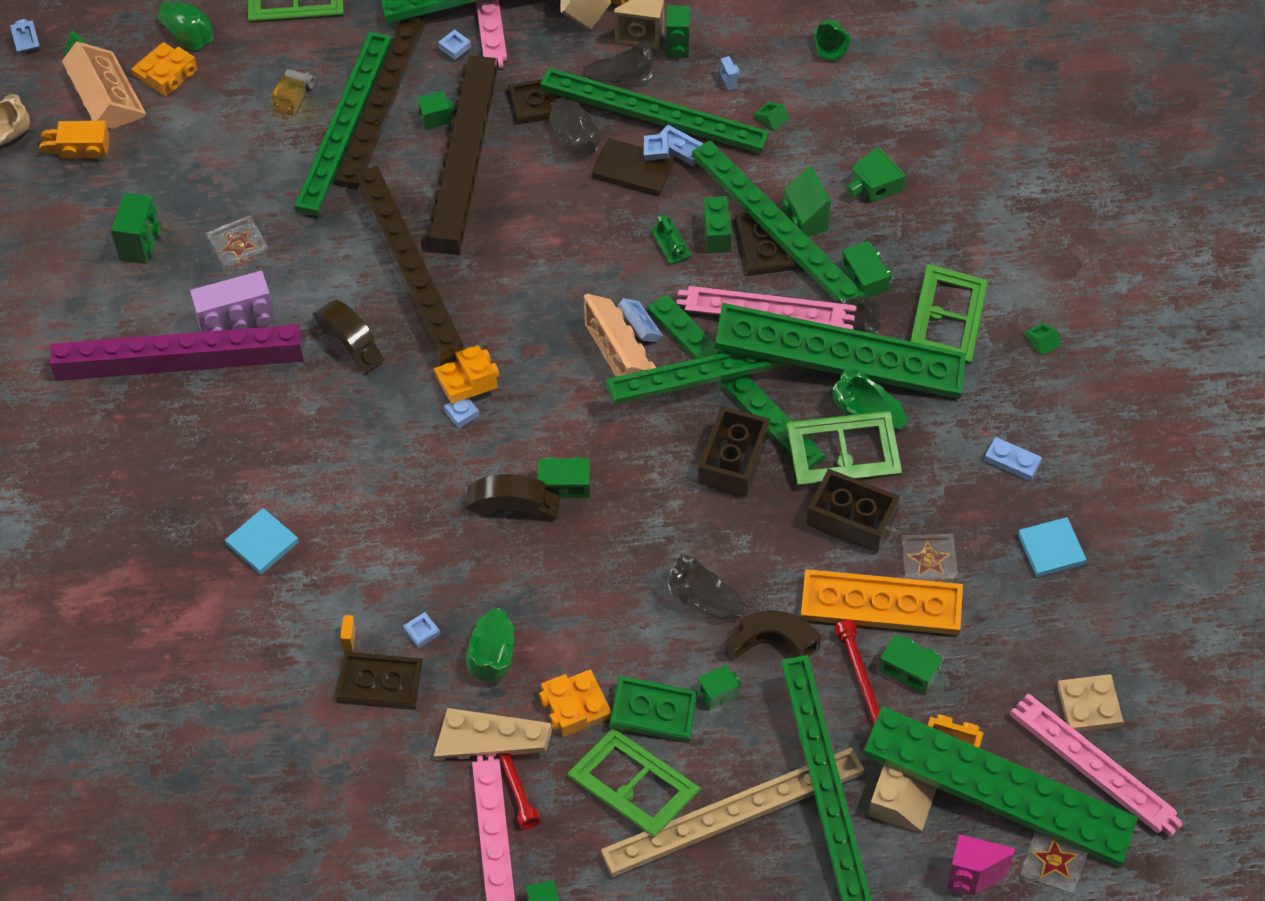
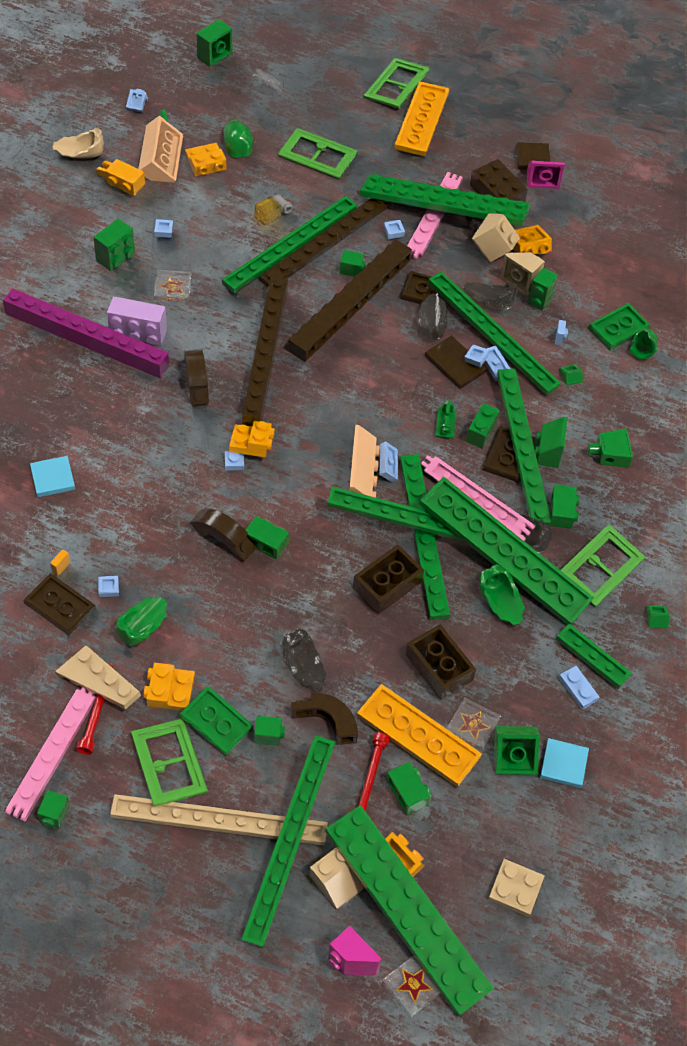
camera: 25 degrees right, 0 degrees up
bright green door [786,411,902,486] -> none
bright pink hinge [1009,694,1183,837] -> none
none -> light blue plate [154,219,173,238]
none -> green slope [494,726,540,775]
none -> green plate [556,623,632,689]
none -> green tile [588,303,651,351]

